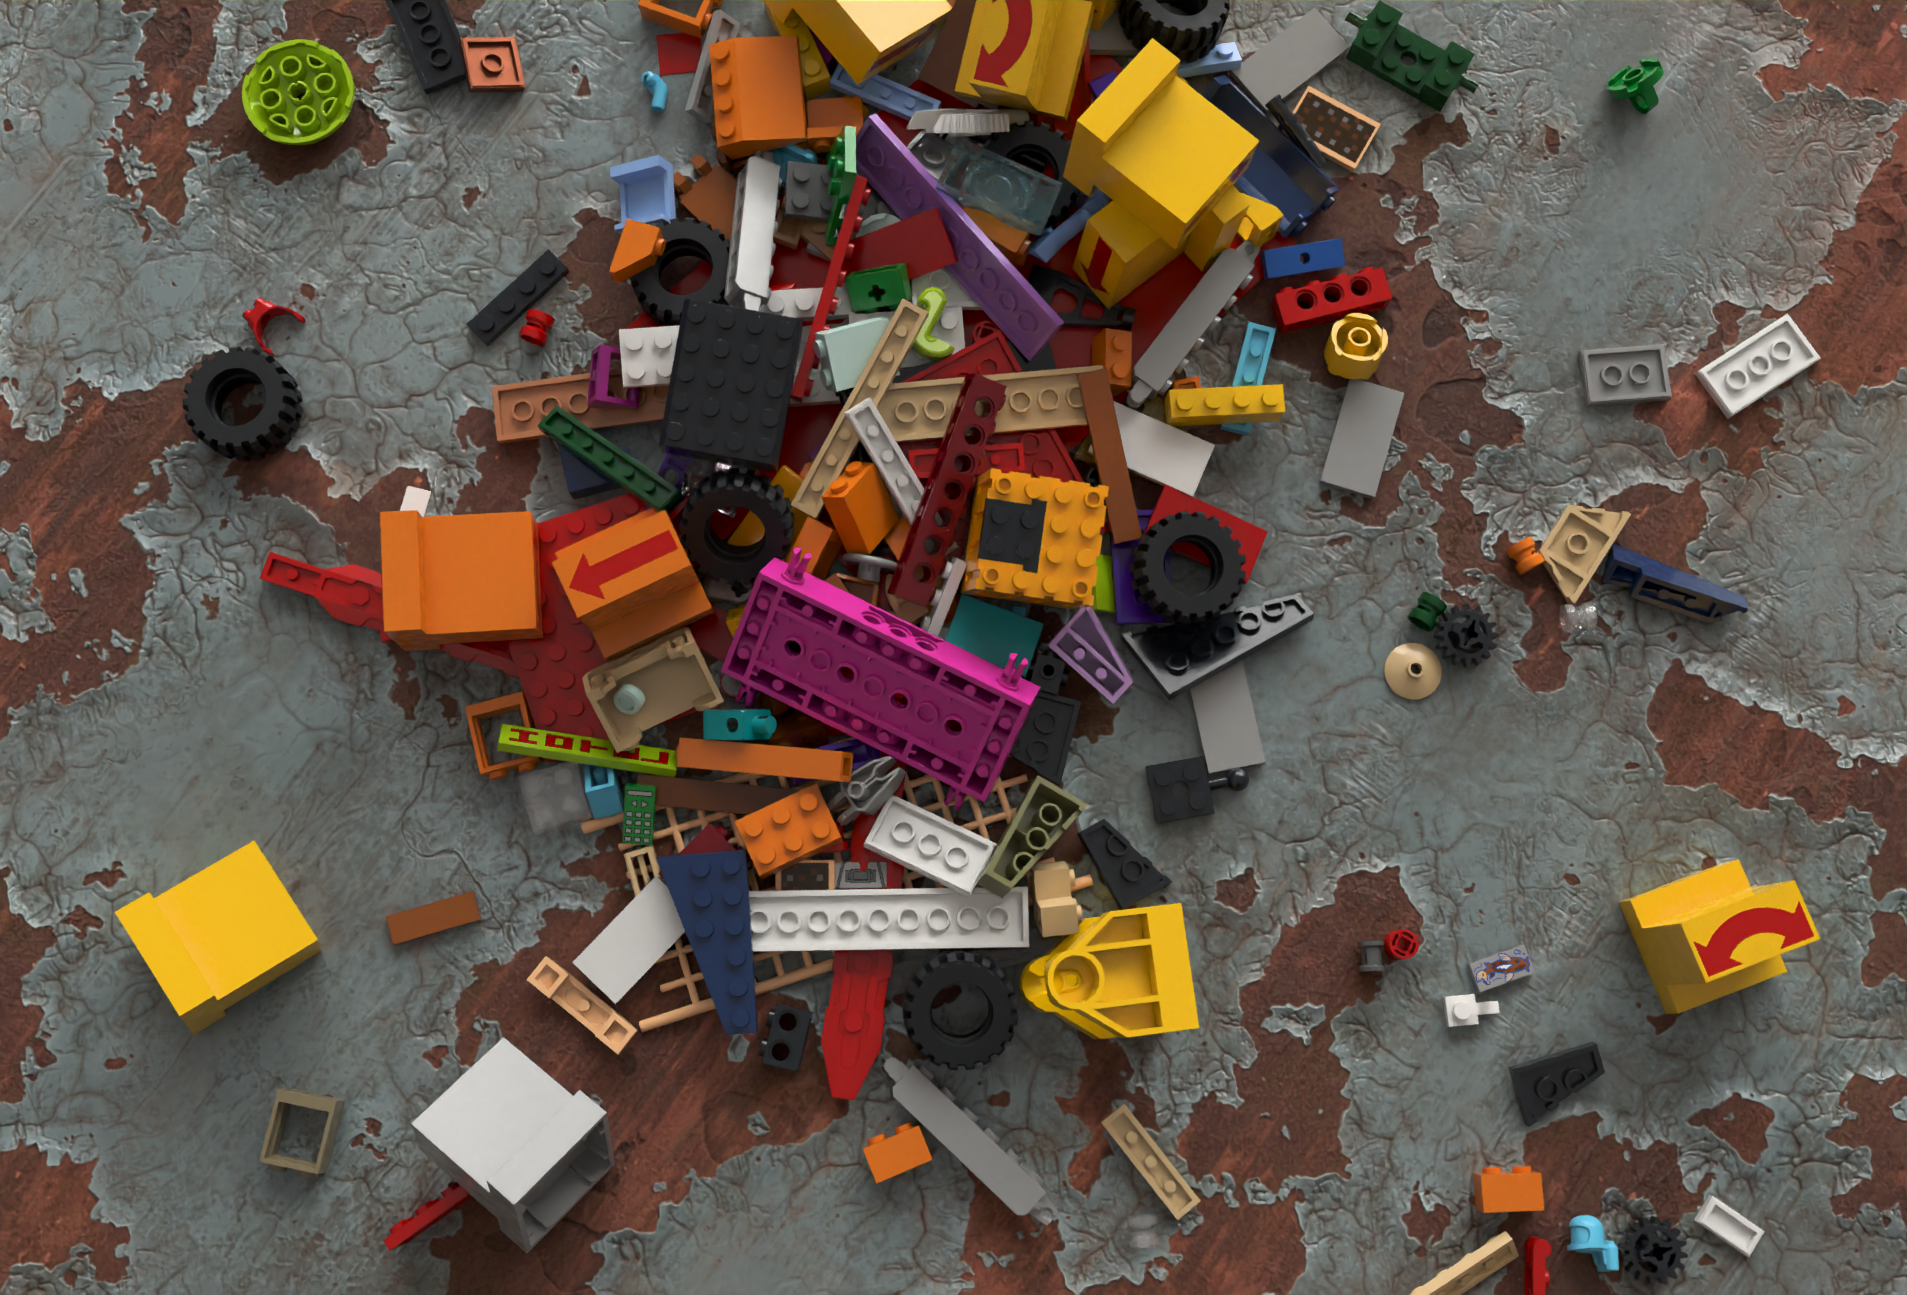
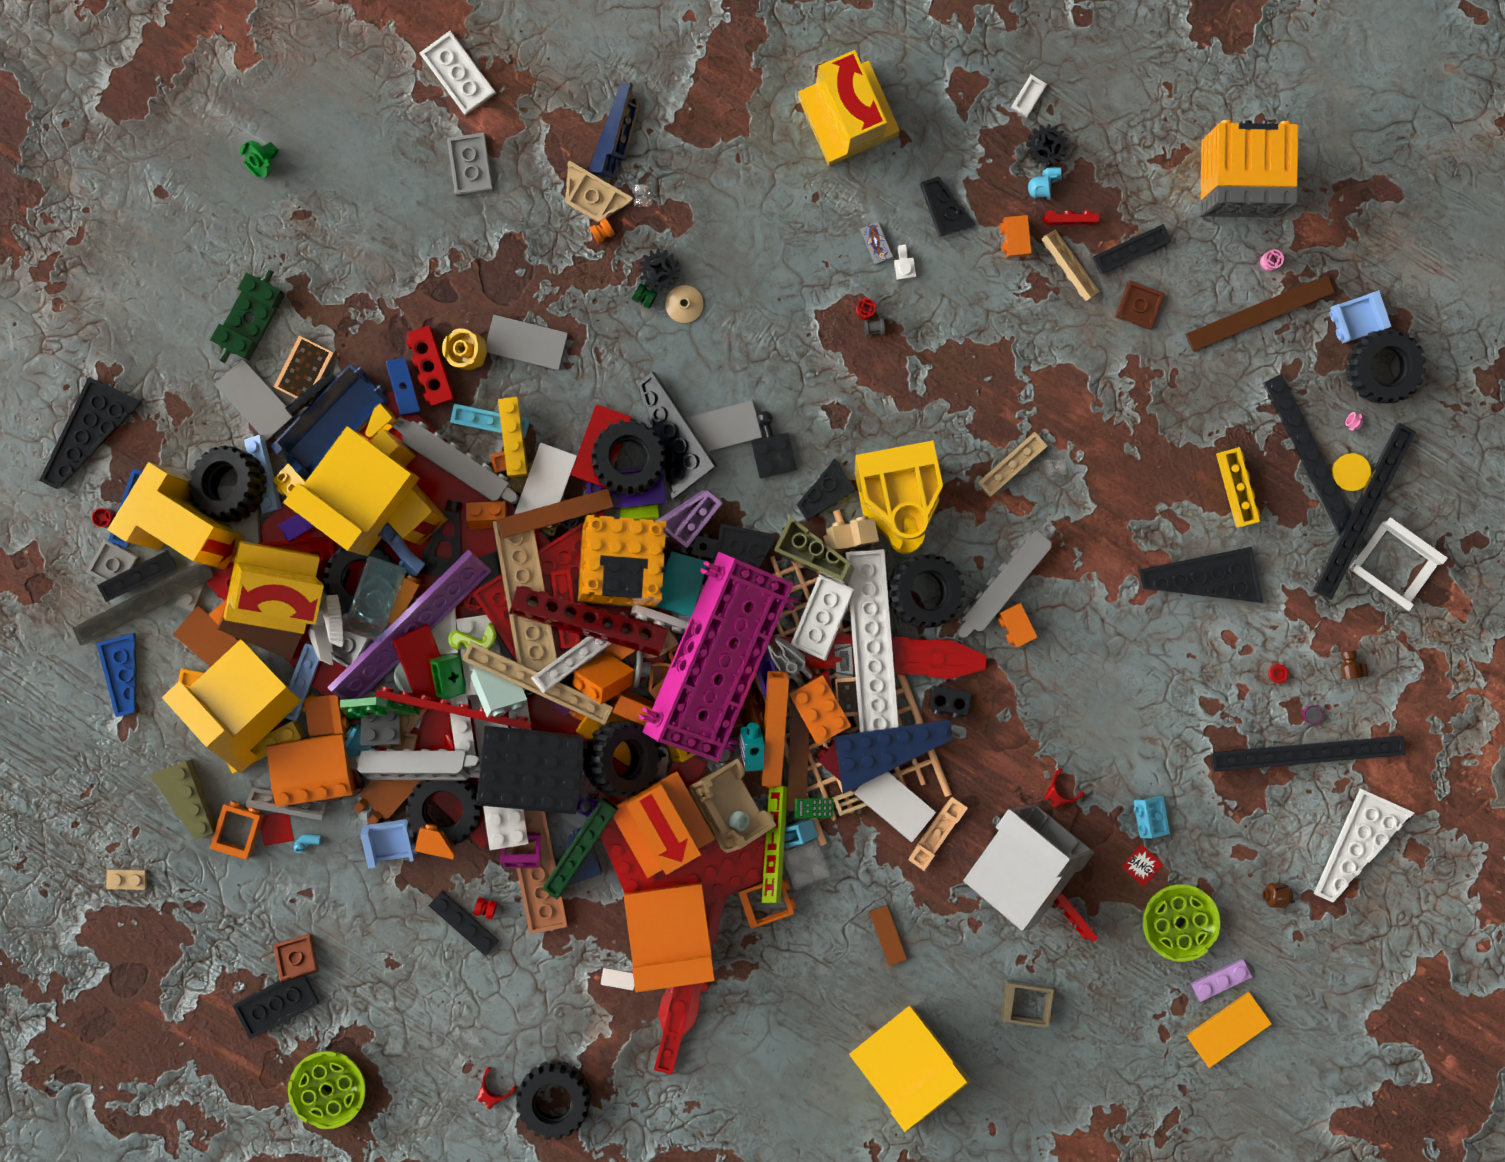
camera: 90 degrees left, 10 degrees up
none -> red helmet [1044,768,1084,809]

